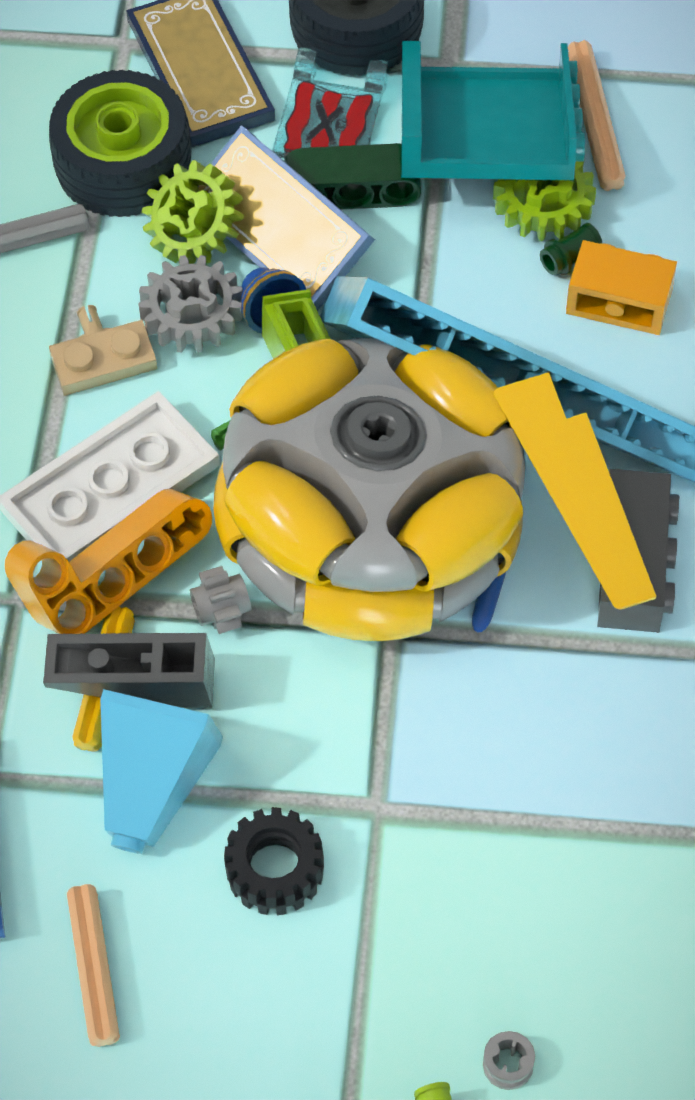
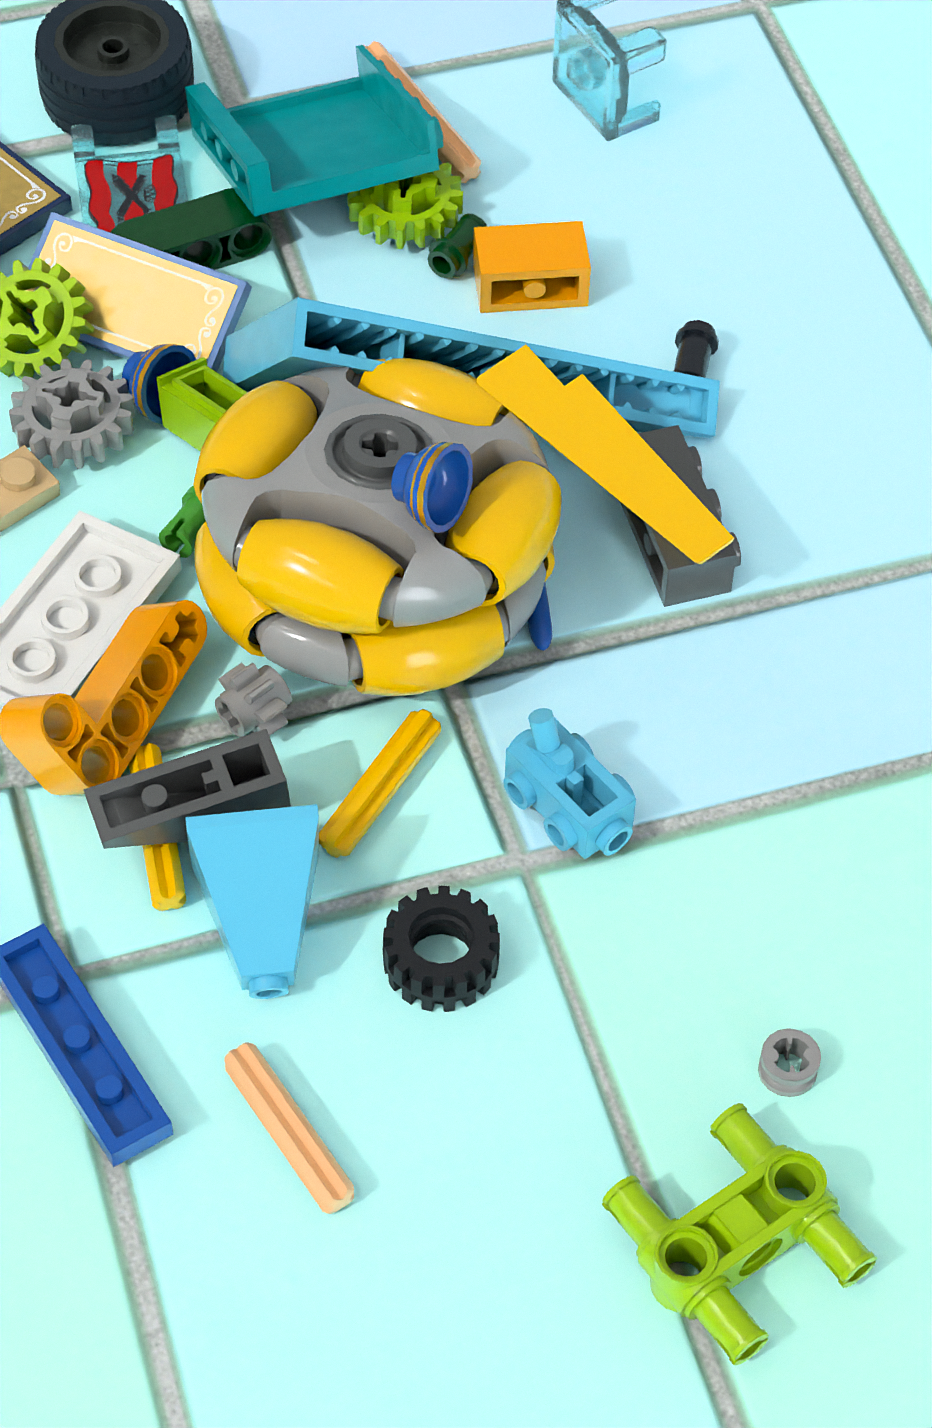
camera: 25 degrees left, 5 degrees down
none -> yellow axle [319,709,441,858]
none -> blue piece [391,442,473,533]
none -> medium azure brick [503,708,636,859]

